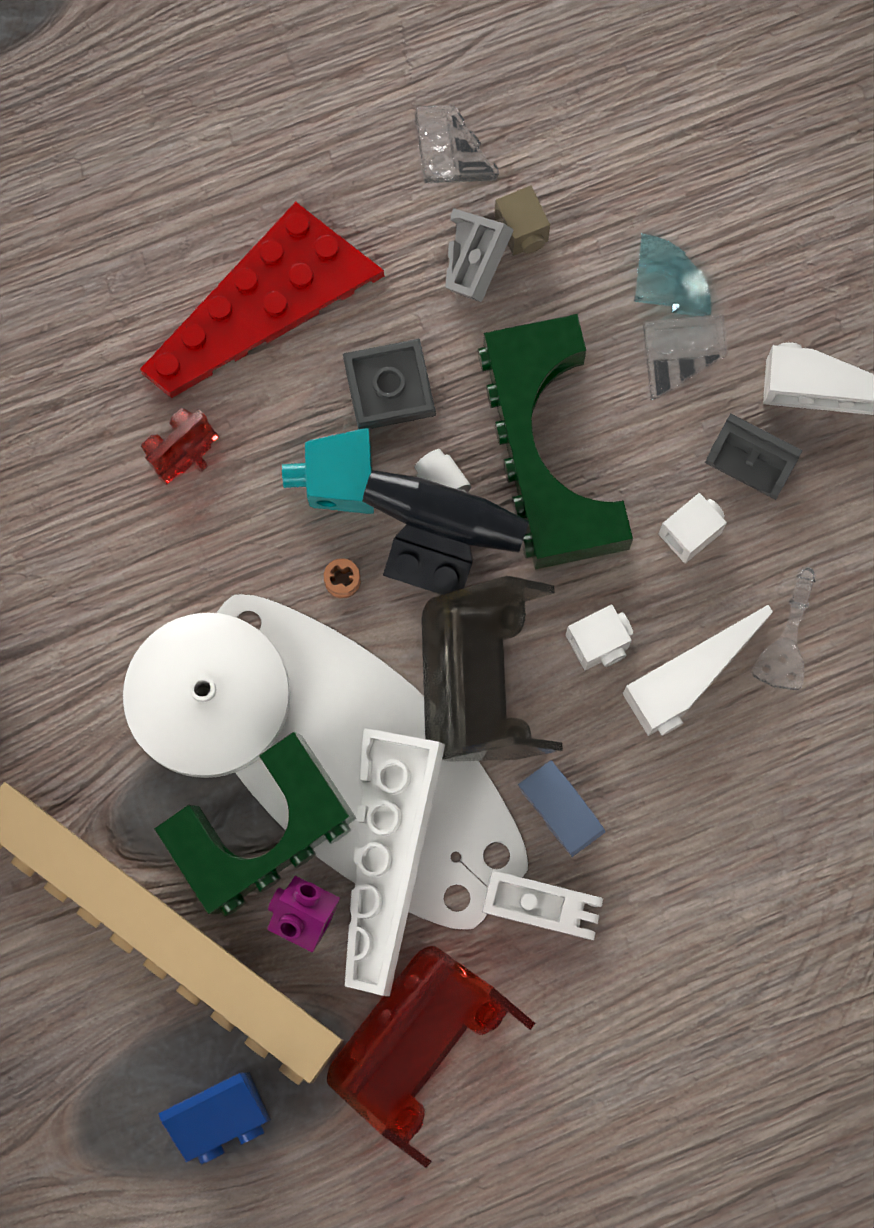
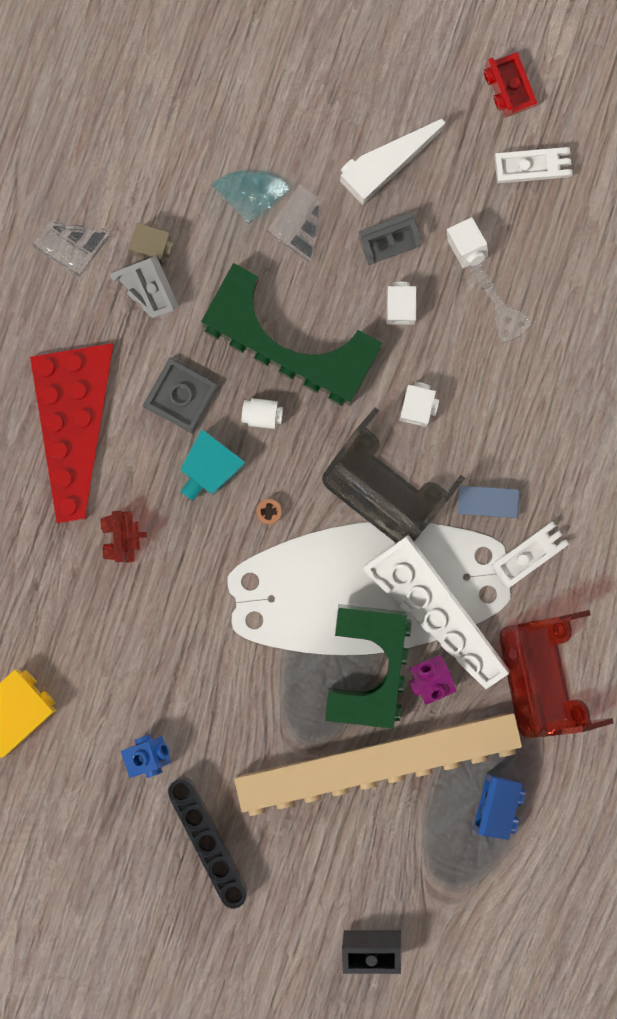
camera: 55 degrees left, 10 degrees up
white dish [123,613,290,778] -> none
black plate [362,470,529,601] -> none
white slope [623,605,773,736] -> none
none -> white brick [447,217,488,268]

